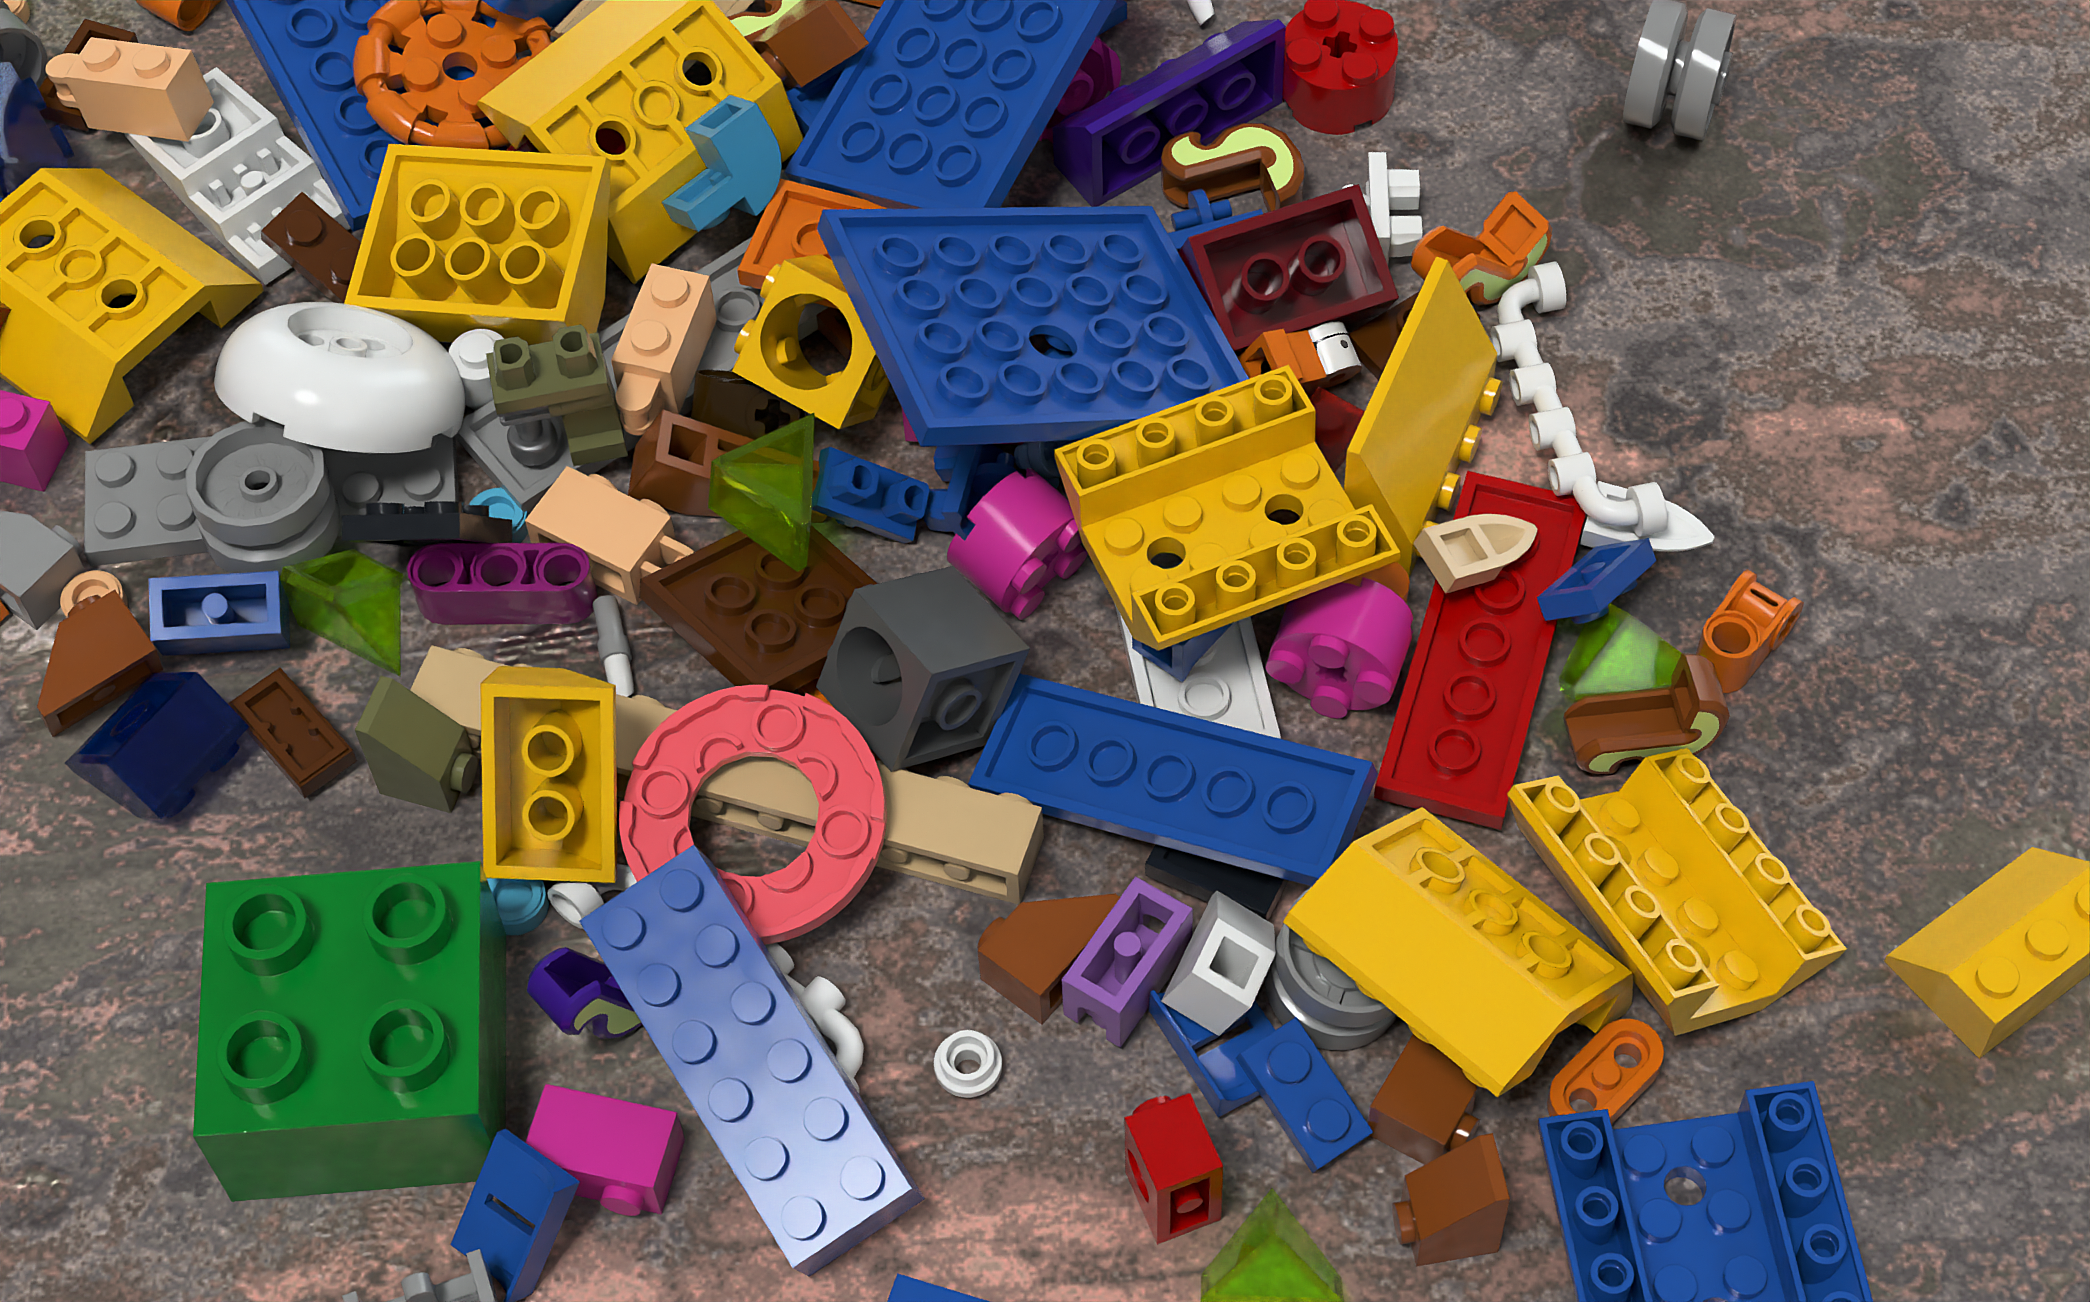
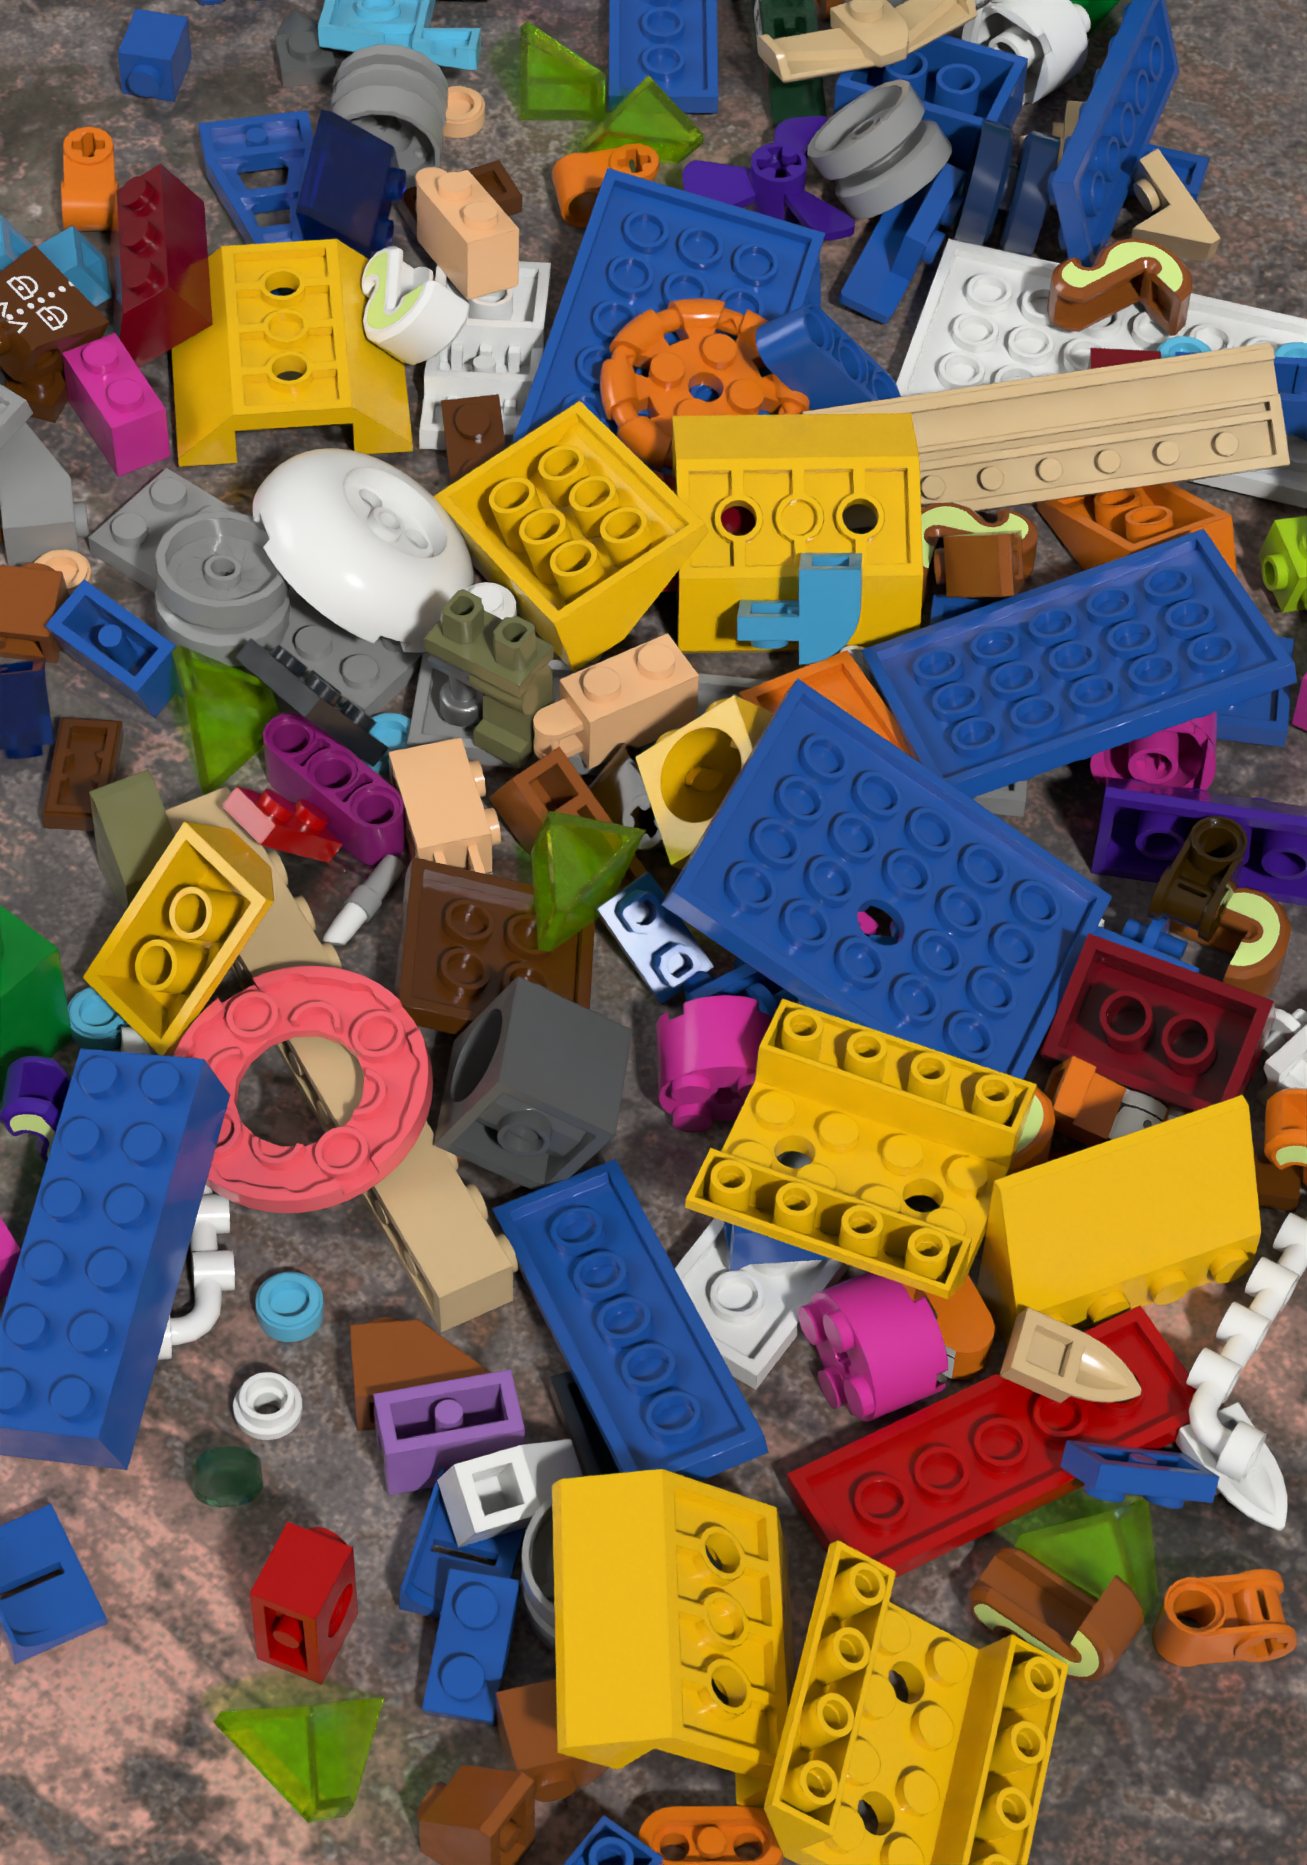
camera: 40 degrees right, 5 degrees down
none -> clear green tile [192,1446,263,1508]
none -> red plate [222,786,343,863]
none -> medium azure tile [255,1272,324,1342]
none -> white animal [361,246,470,365]
none -> dark brown piece [1148,816,1248,942]

